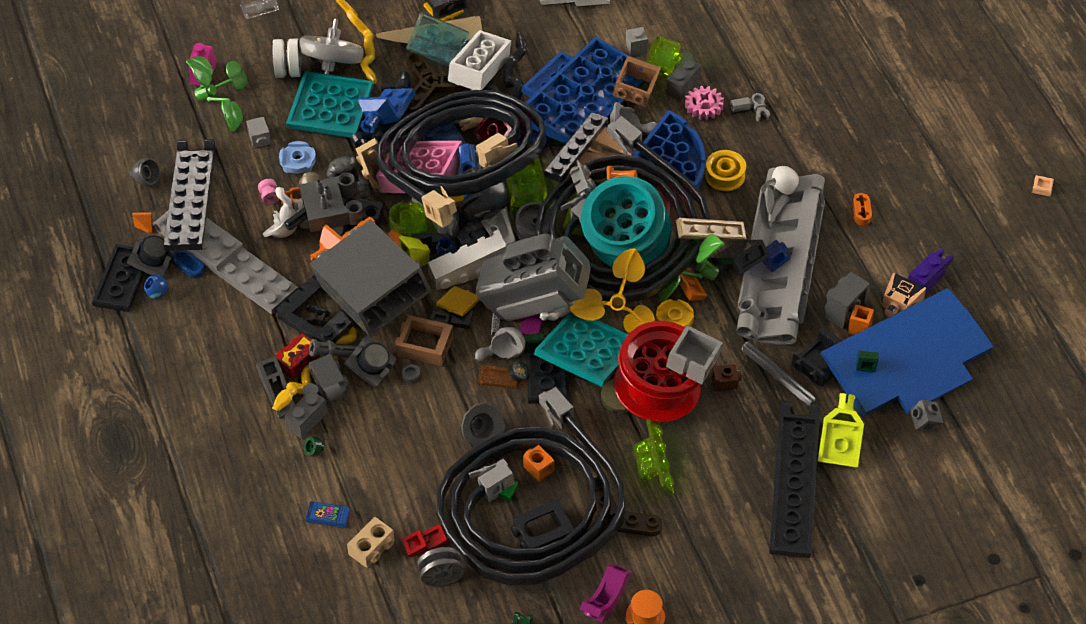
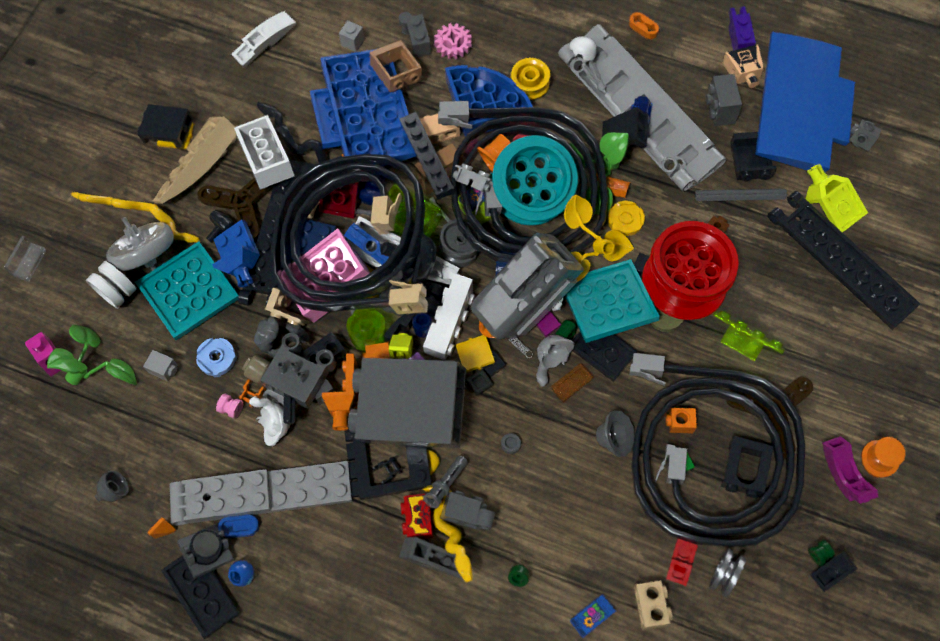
camera: 45 degrees left, 15 degrees up
hinge [164,139,215,251] -> none
dark grey hinge [285,383,328,439] -> none
piece [344,335,397,388] -> none
medium nougat window [395,315,453,367] -> none
clear light blue slope [406,11,469,67] -> none
black tile [509,361,529,382] -> none
light grey piece [609,102,657,133] -> none
clear neon green brick [646,35,682,76] -> none
light grey piece [666,325,723,384] -> none
tan tile [676,218,746,242] -> none
light grey bar [730,93,770,122] -> none
orange brick [848,305,874,335] -> none
dark green brick [856,350,879,372] -> none

